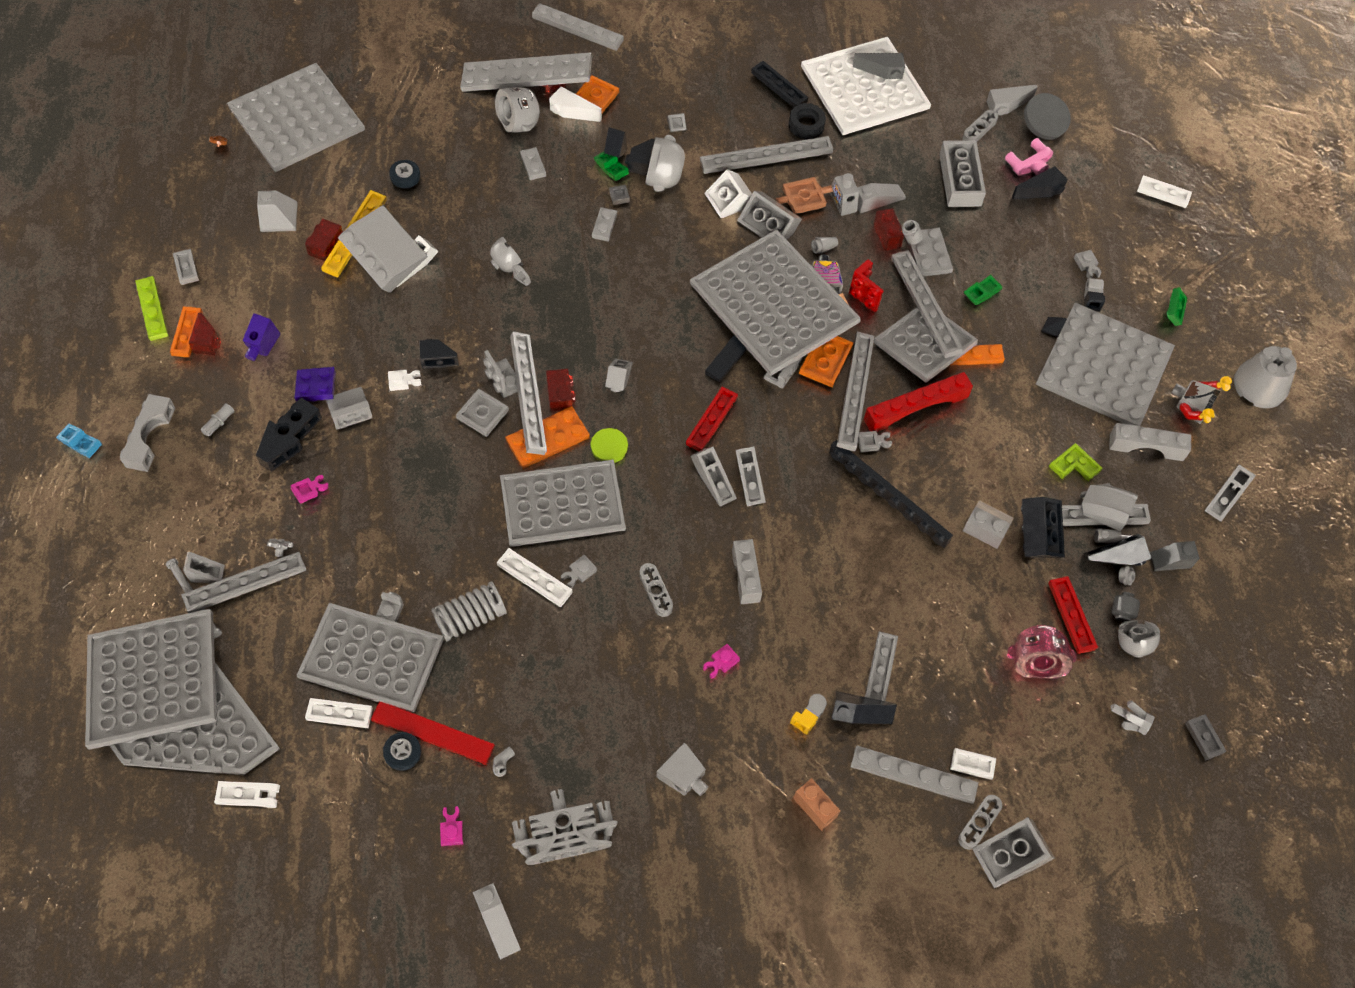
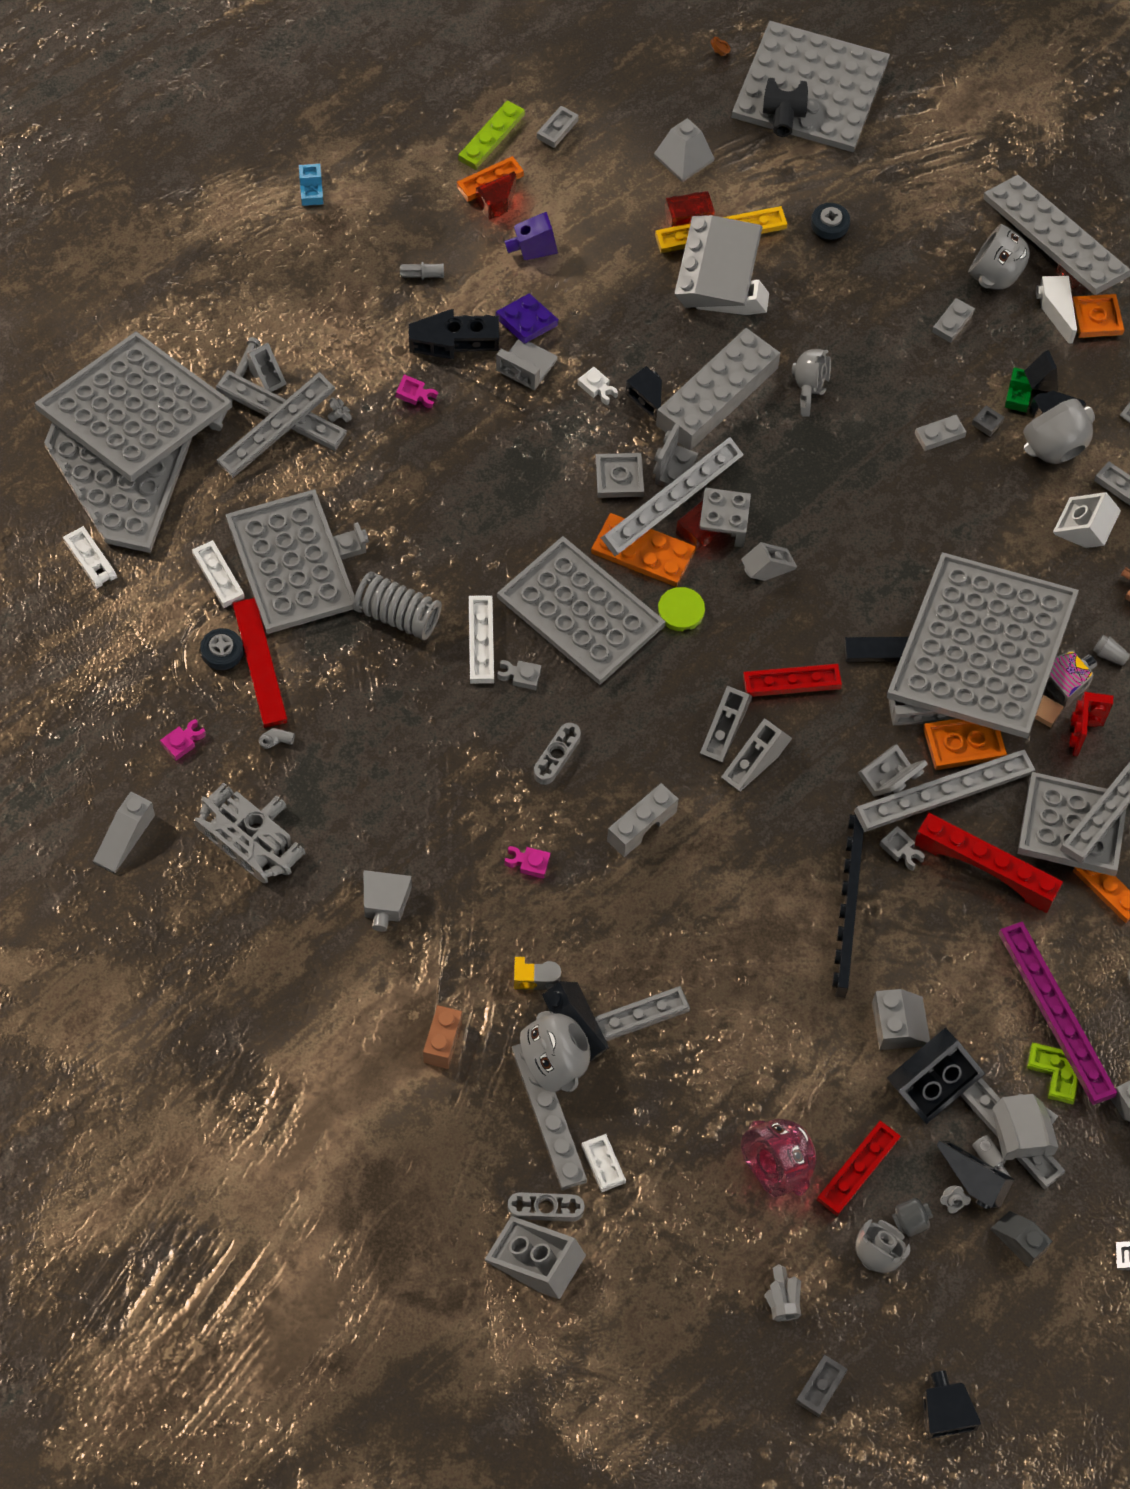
camera: 55 degrees right, 0 degrees up
light grey arch [120,394,175,472] -> none
light grey slope [737,191,802,240] -> none
none -> light grey tile [217,372,335,478]
none -> light grey piece [520,1011,591,1092]
none -> light grey brick [656,328,780,450]
none -> light grey bracket [700,488,751,548]
none -> black connector [763,78,808,137]
none -> light grey bracket [858,744,928,797]
none -> black torso [922,1371,981,1440]
none -> magenta plate [999,921,1118,1105]

